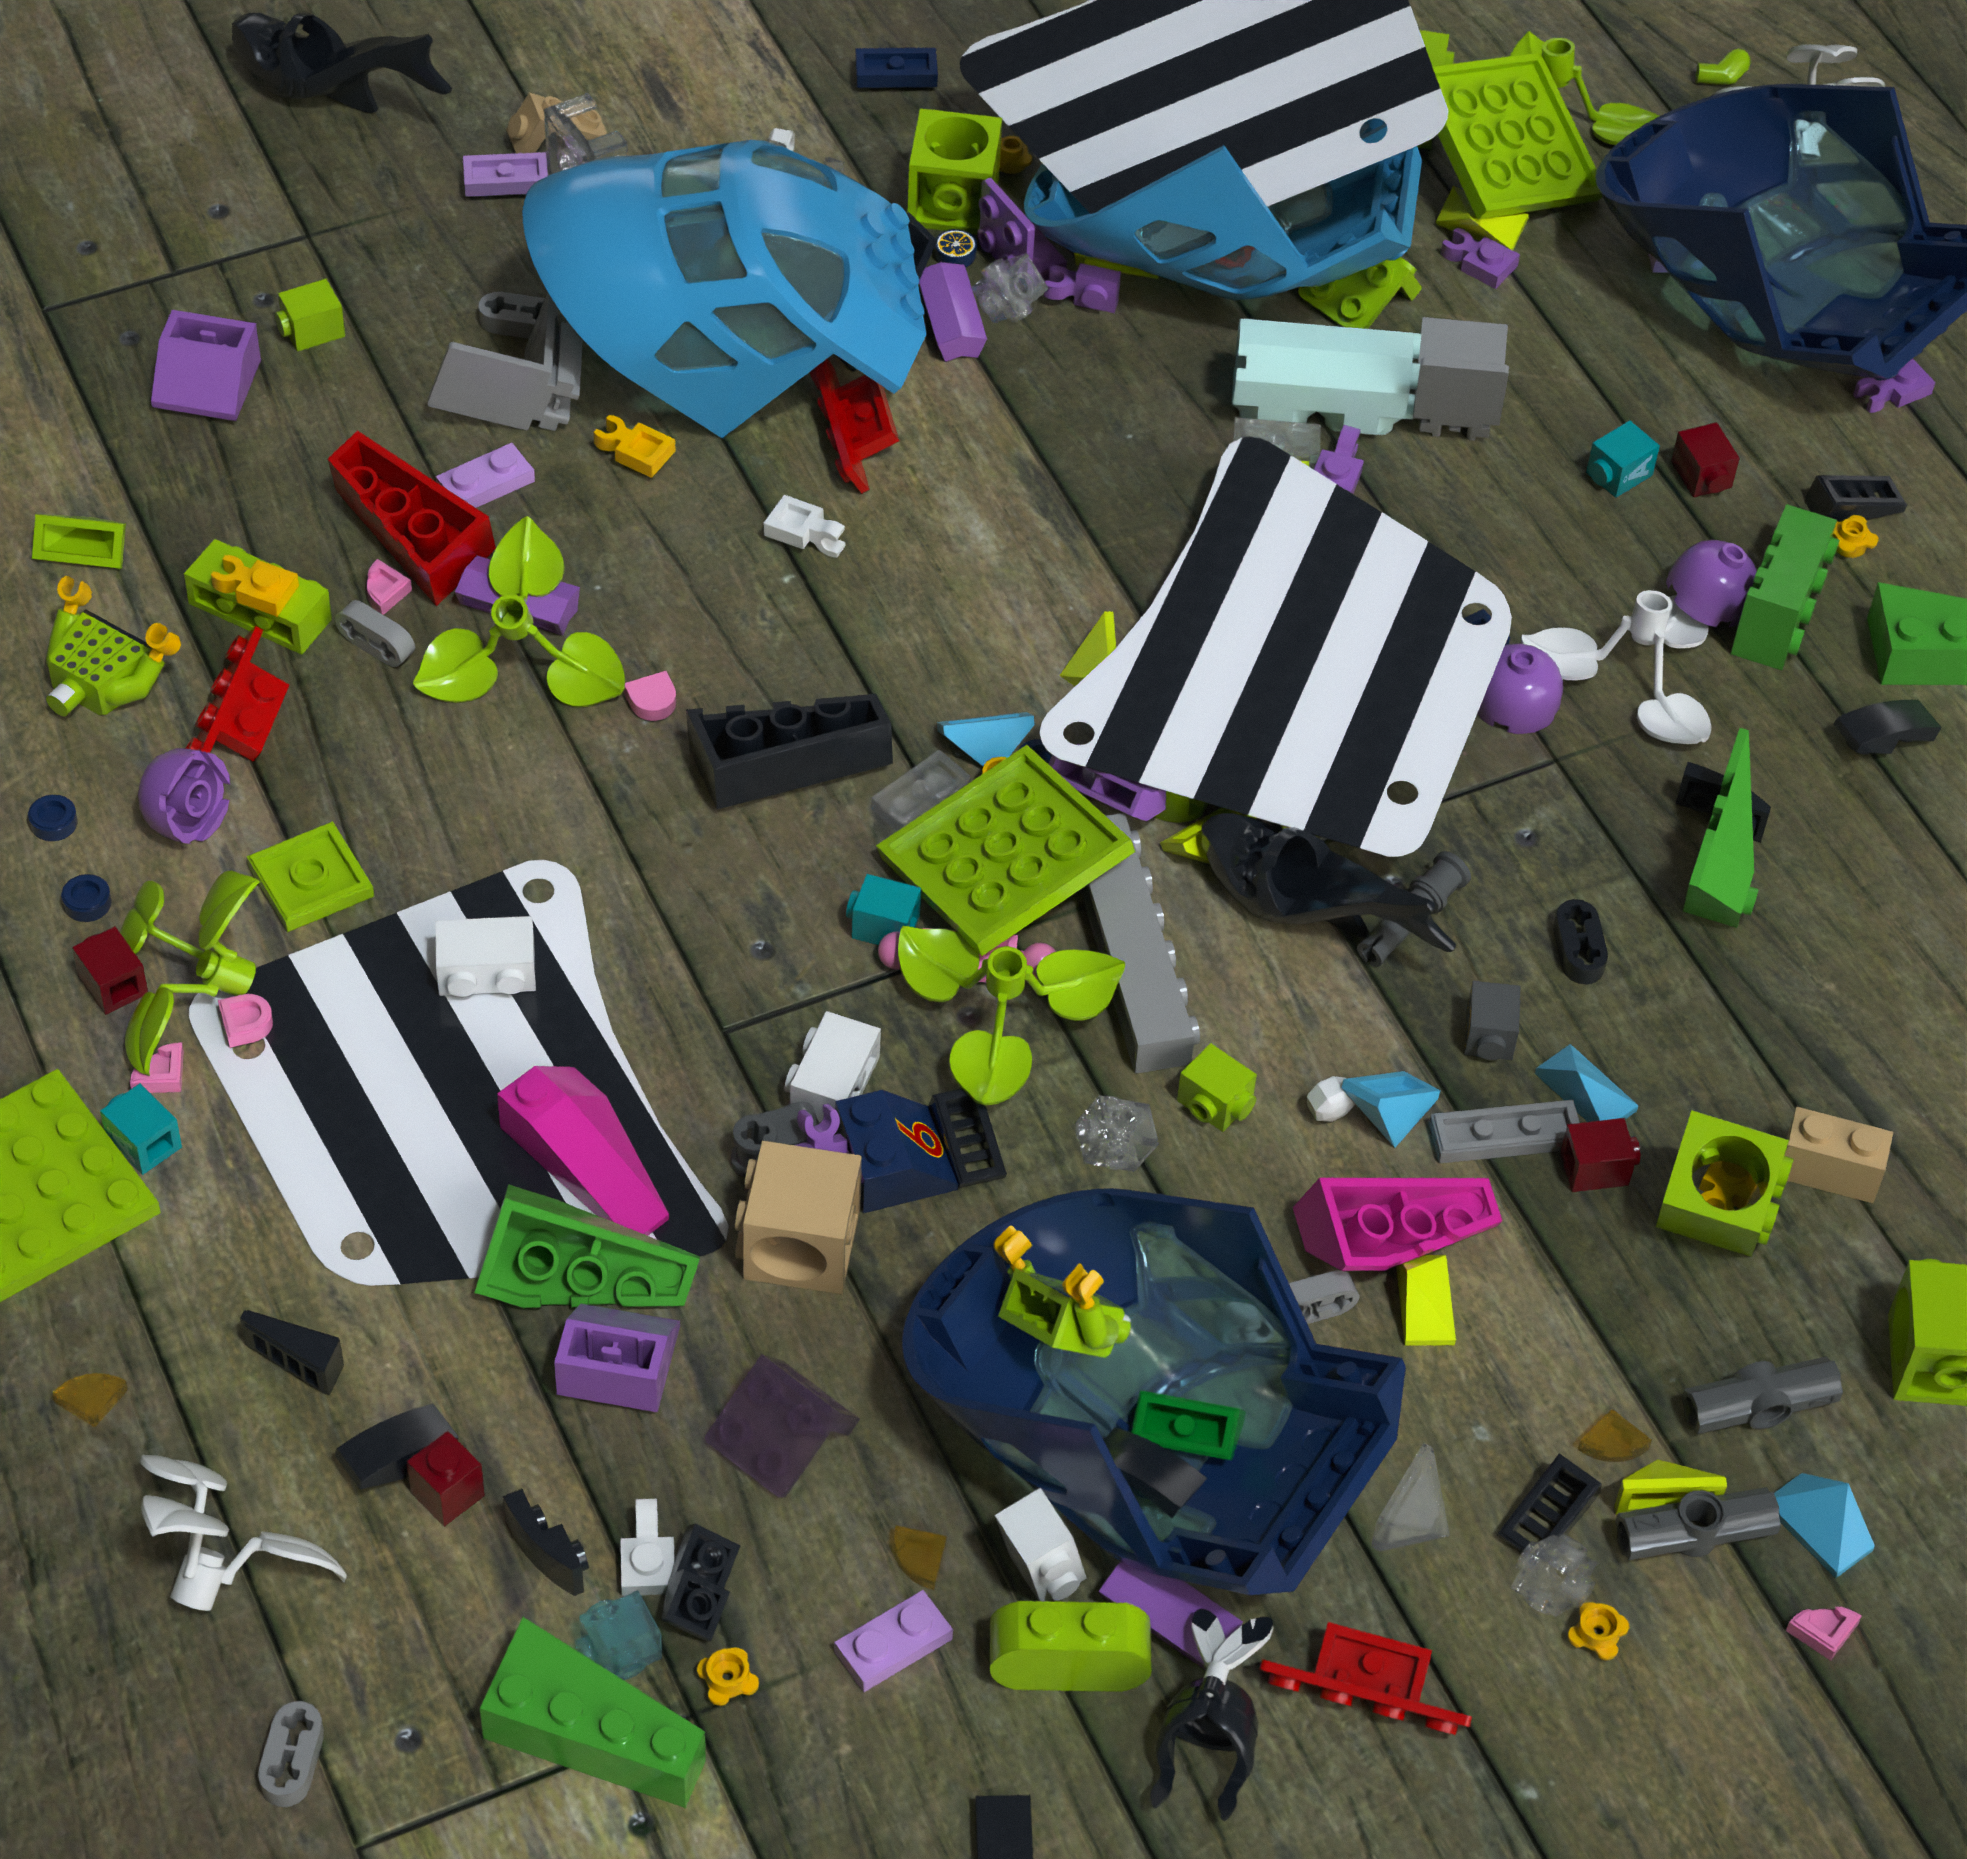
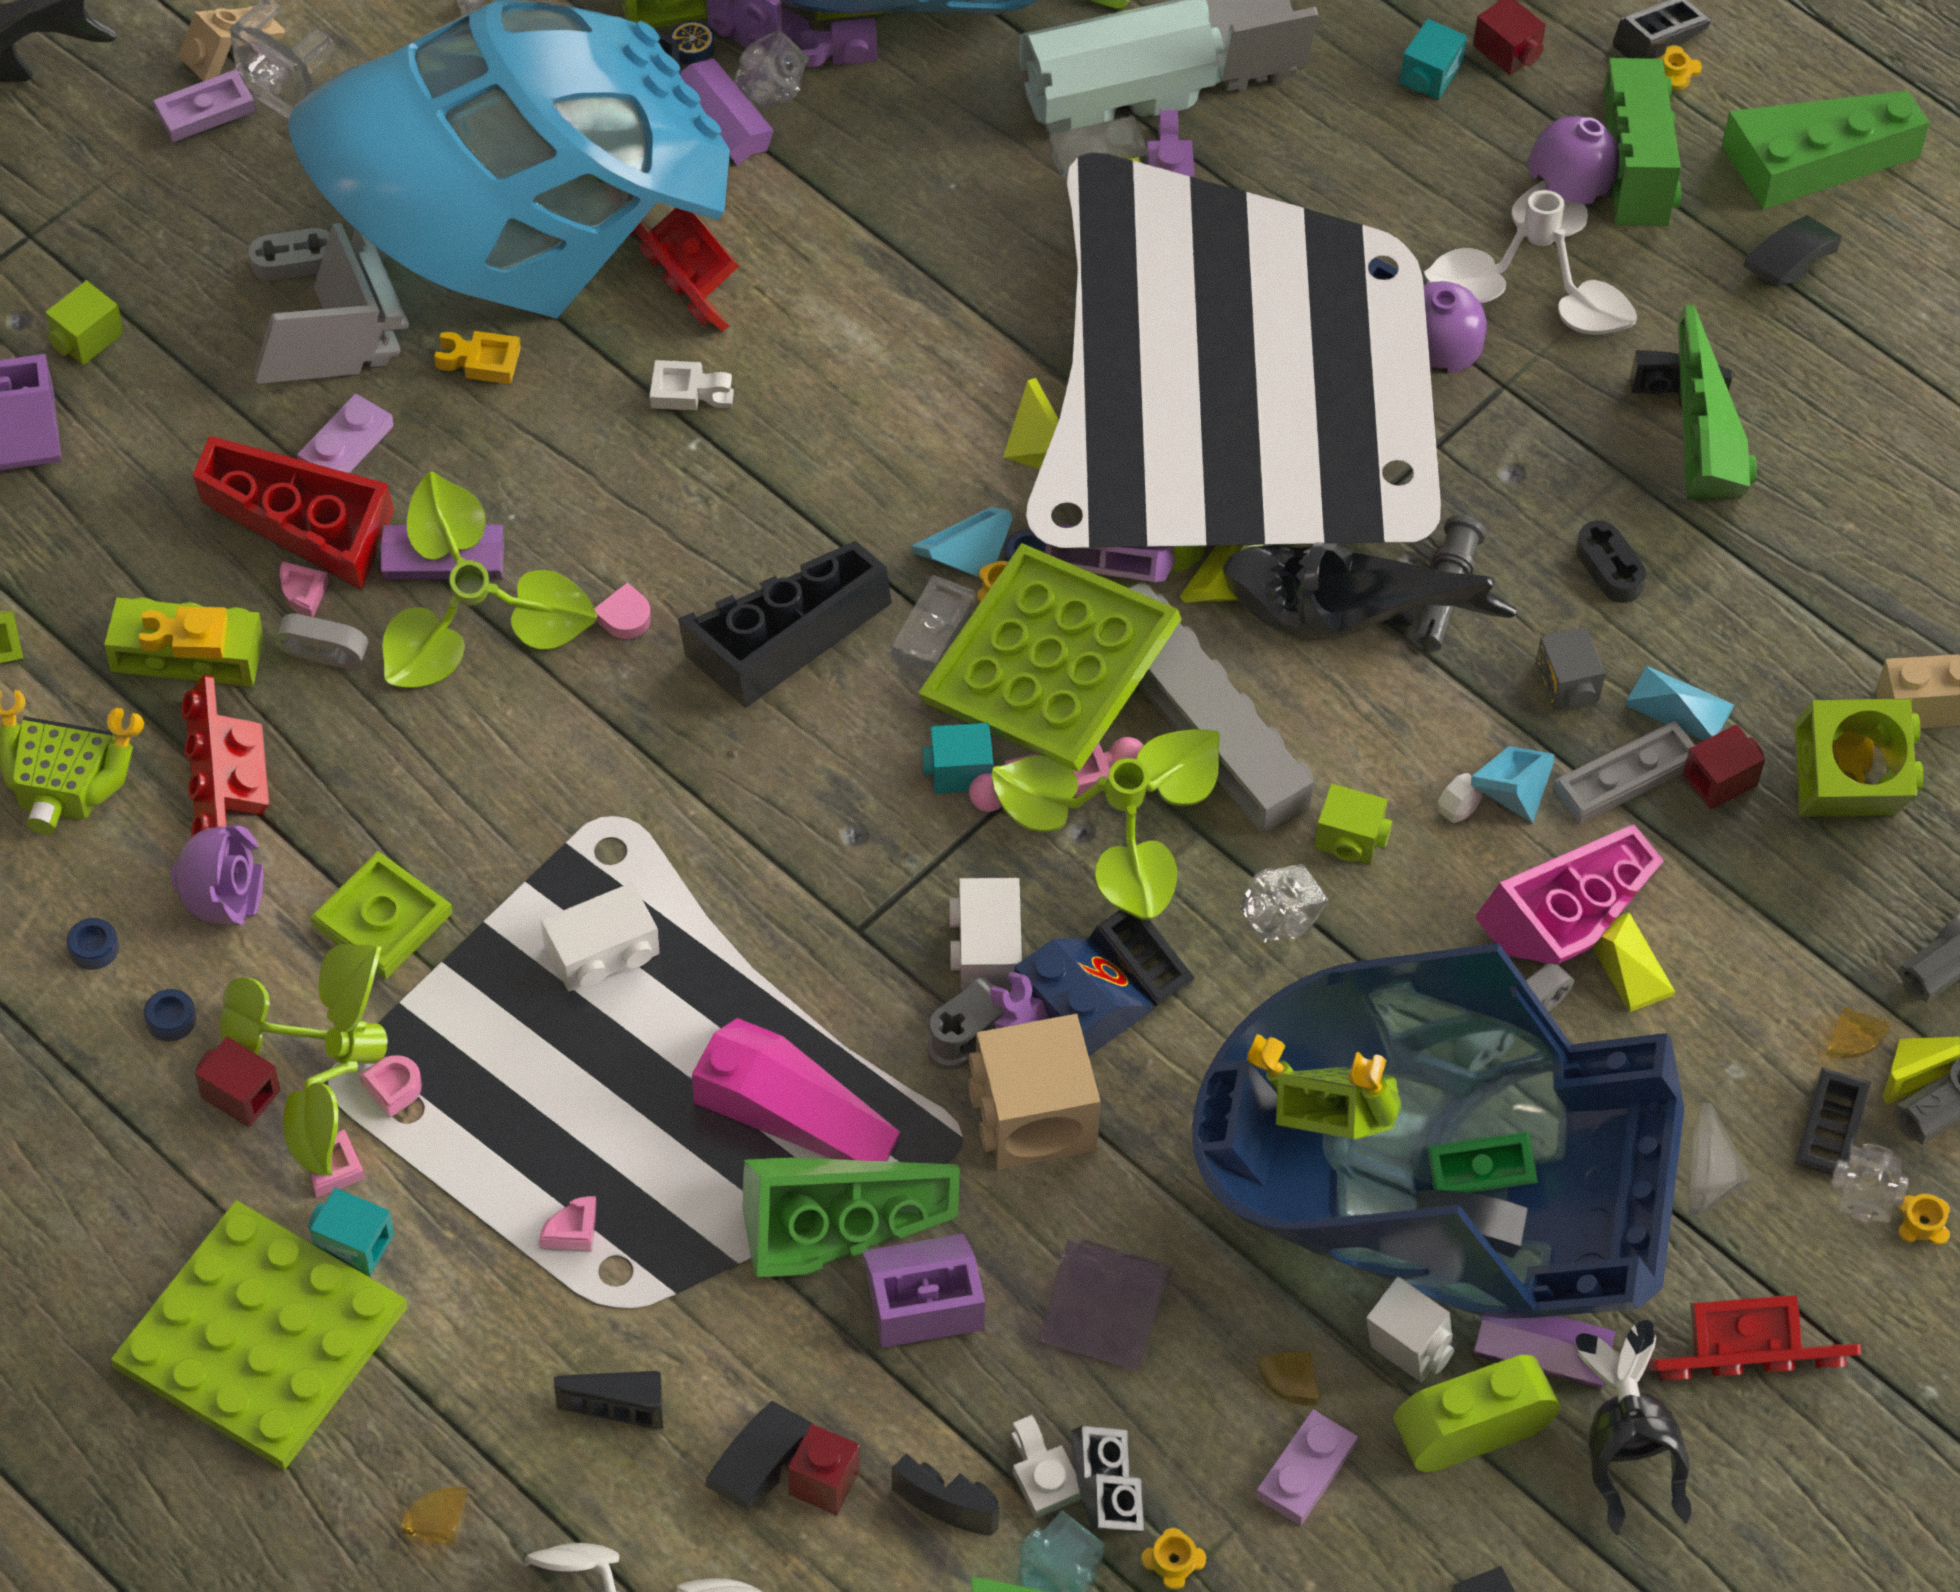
camera: 20 degrees left, 5 degrees up
none -> bright pink tile [539,1196,597,1251]

